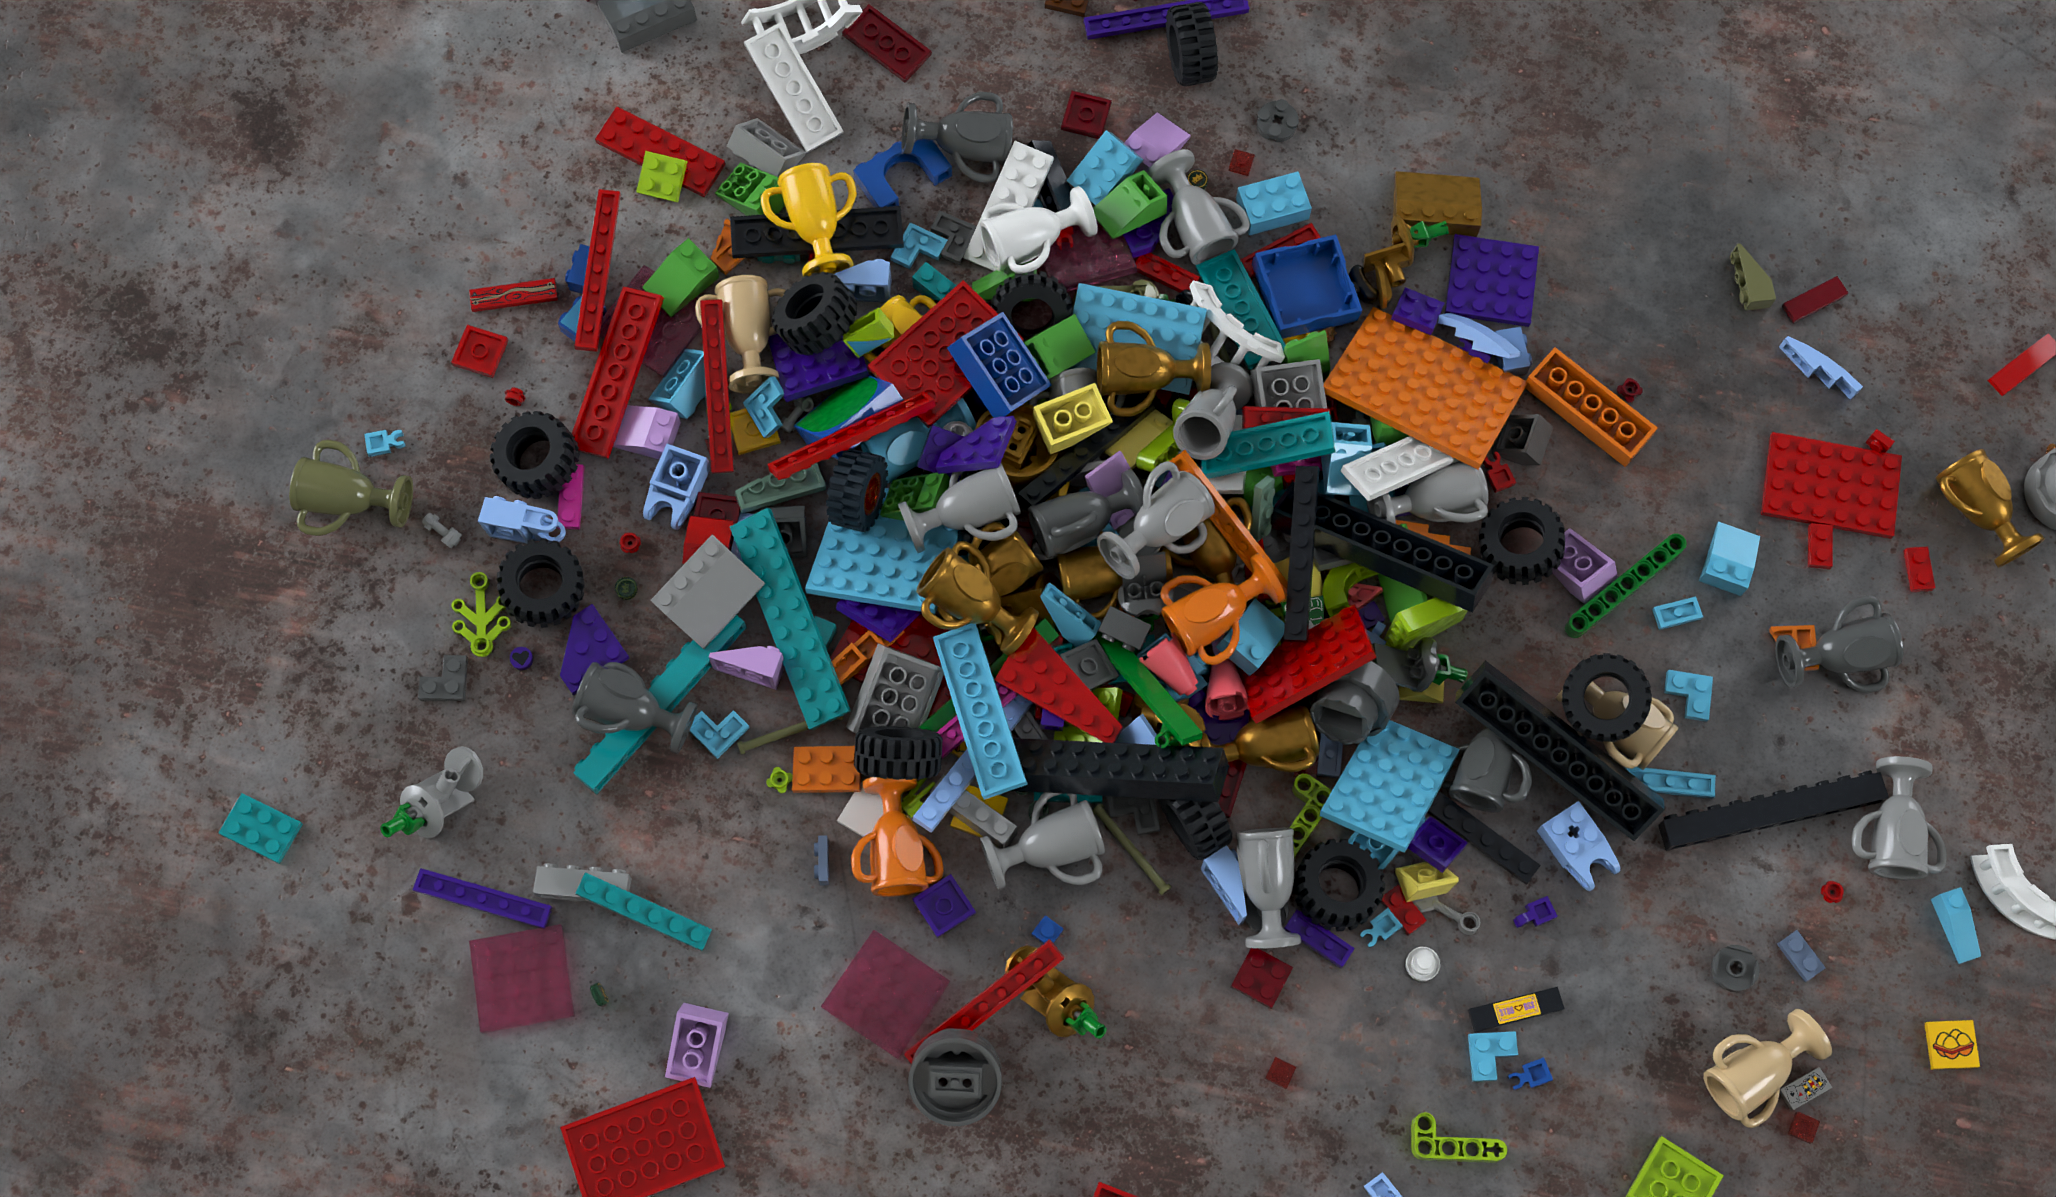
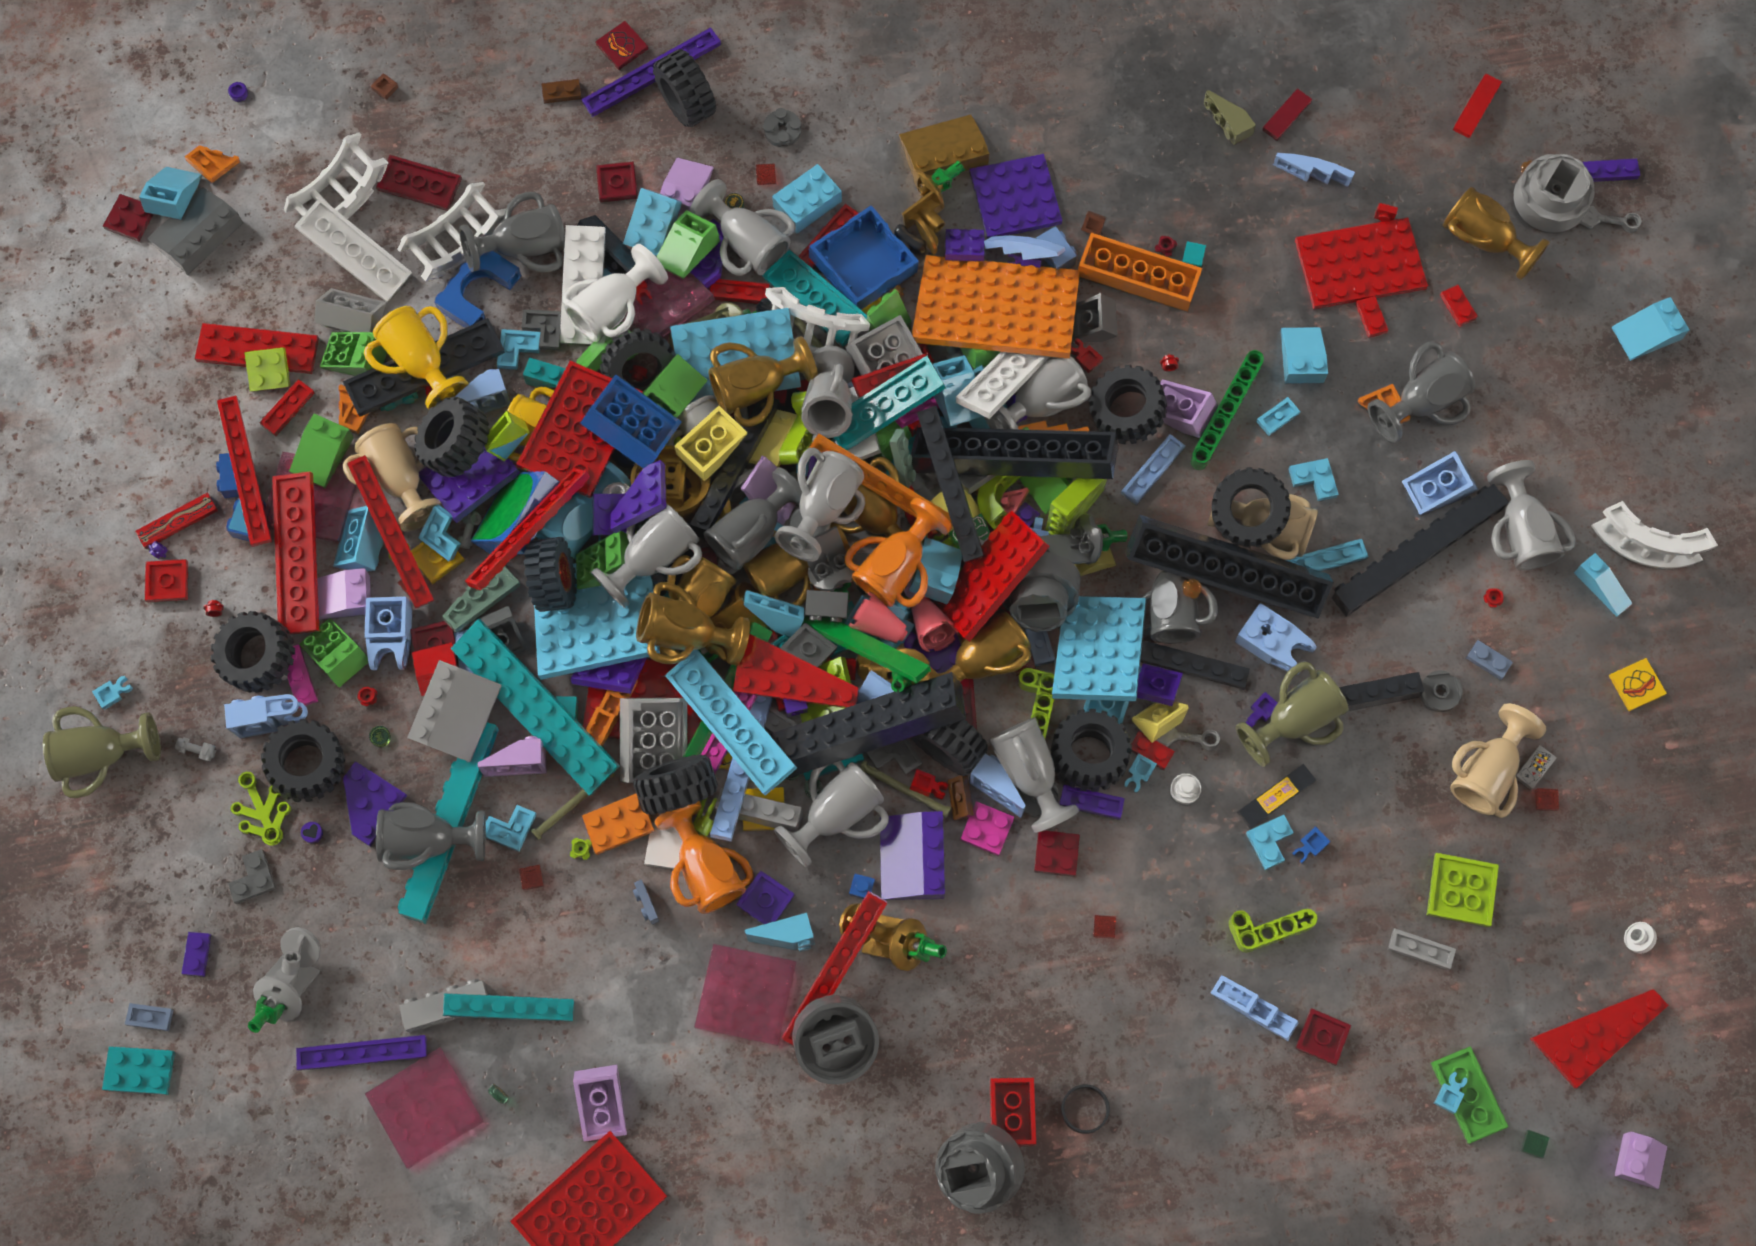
camera: 20 degrees left, 0 degrees up
none -> sand blue plate [125,1003,174,1031]
none -> dark purple plate [149,541,168,559]
none -> dark purple plate [181,932,211,977]
none -> red plate [259,379,315,437]
none -> bright green slope [299,618,368,688]
none -> white fence [397,182,506,281]
none -> clear red plate [519,864,544,890]
none -> red plate [629,365,648,382]
none -> medium azure slope [745,913,815,952]
none -> slope [880,811,945,900]
none -> red plate [909,769,948,799]
none -> reddish brown plate [948,775,974,821]
none -> dark pink plate [960,801,1015,856]
none -> copper plate [1081,211,1106,235]
none -> light blue tile [1121,434,1186,505]
none -> red plate [1160,354,1179,372]
none -> teal brick [1182,241,1206,268]
none -> clear orange plate [1182,579,1202,599]
none -> olive piece [1235,661,1349,767]
none -> black brick [1339,672,1424,712]
none -> light blue slope [1402,451,1479,515]

